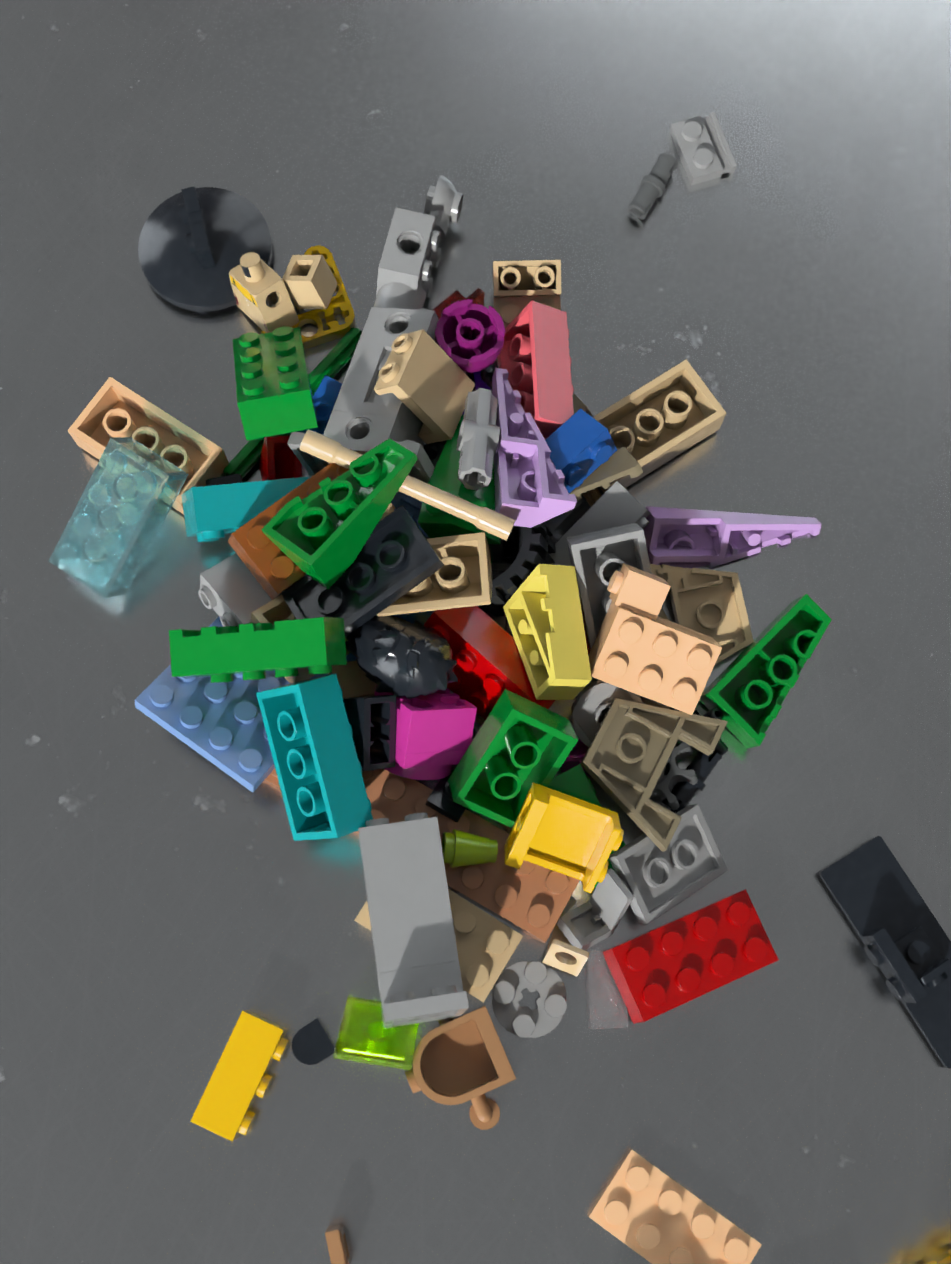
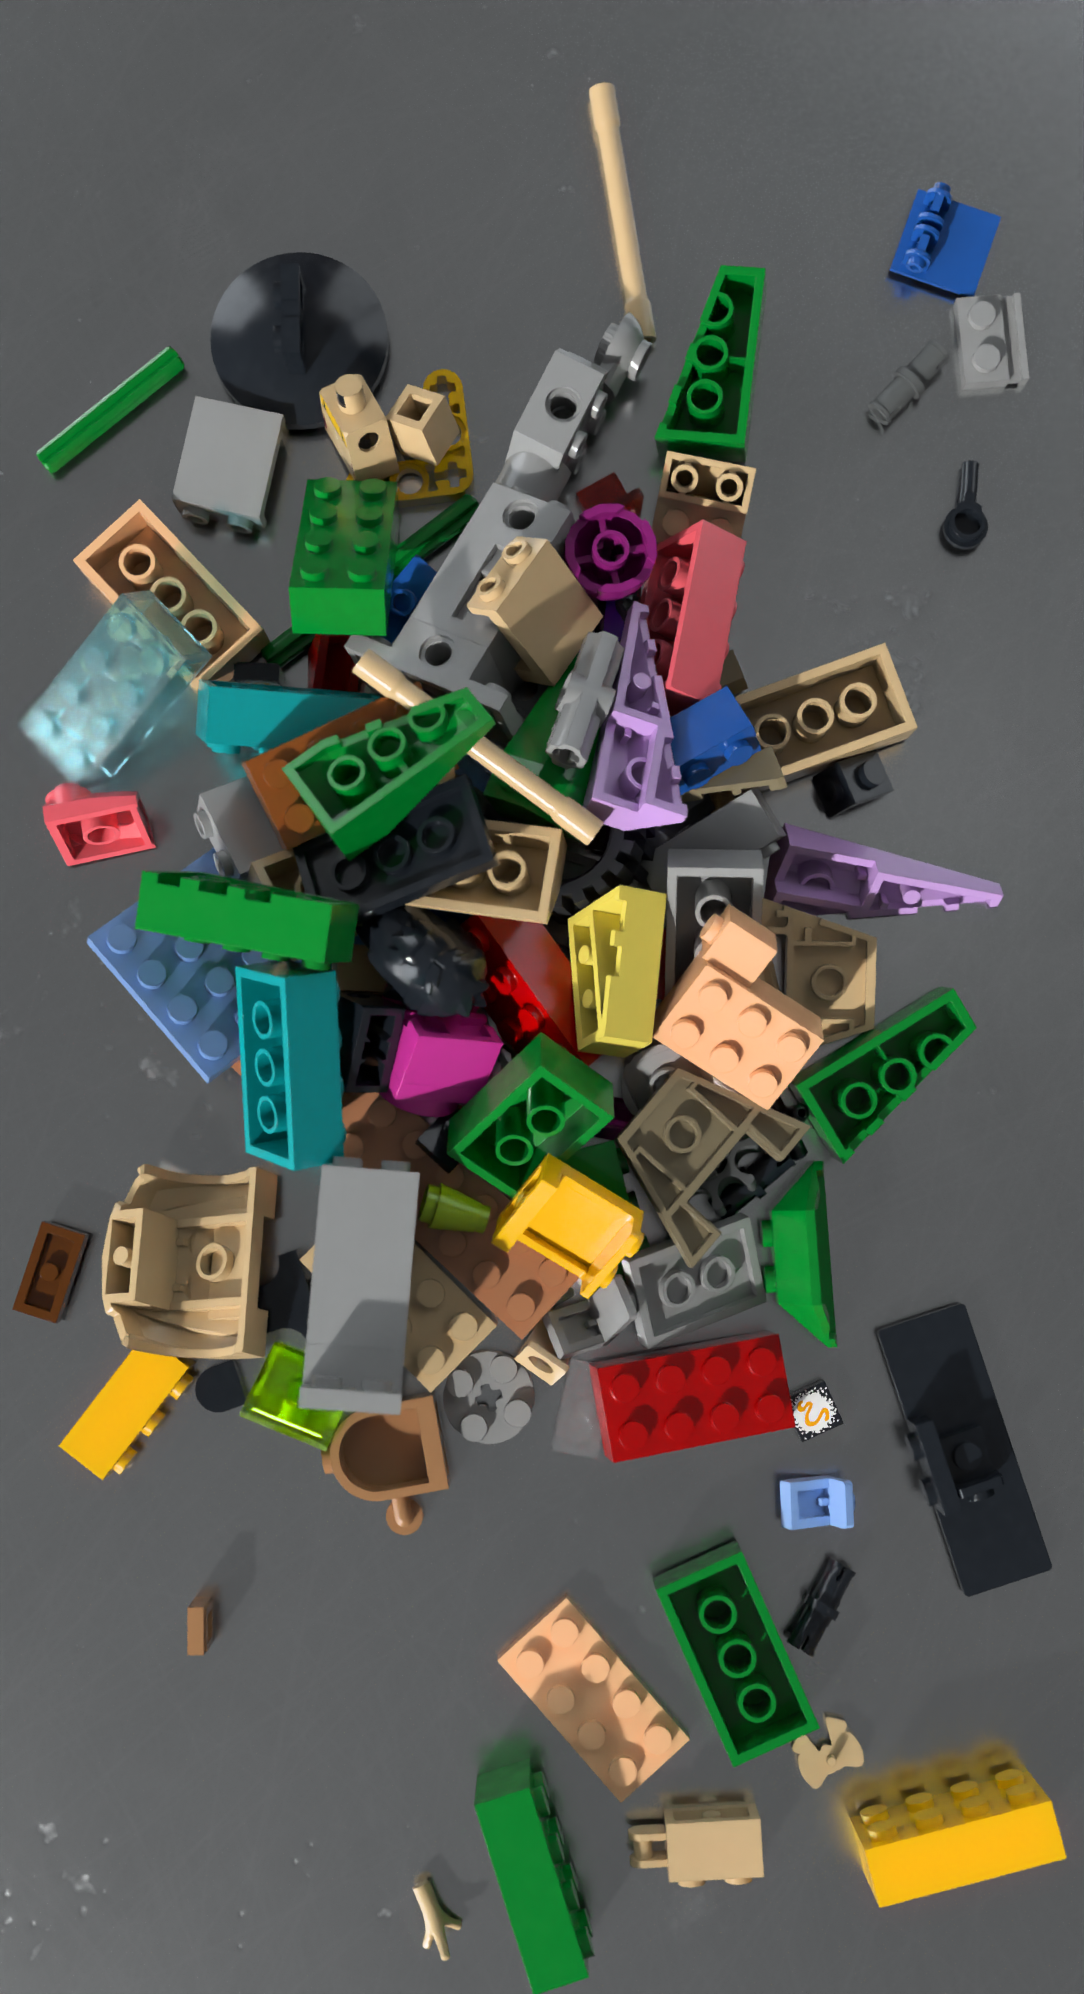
camera: 15 degrees right, 10 degrees up
none -> reddish brown plate [12,1221,89,1323]
none -> green axle [36,346,185,473]
none -> coral slope [42,783,156,866]
none -> tan piece [102,1164,278,1359]
none -> light grey panel [171,396,289,533]
none -> black brick [257,1247,312,1339]
none -> tan piece [589,82,657,344]
none -> green brick [653,1540,820,1768]
none -> green wedge [655,265,767,462]
none -> green wedge [760,1160,837,1348]
none -> light blue bracket [780,1475,856,1530]
none -> black pin [786,1558,856,1657]
none -> tile [790,1379,844,1442]
none -> tan piece [792,1715,864,1789]
none -> black bracket [812,750,894,817]
none -> blue hinge [890,182,1001,297]
none -> black plate [943,460,988,550]

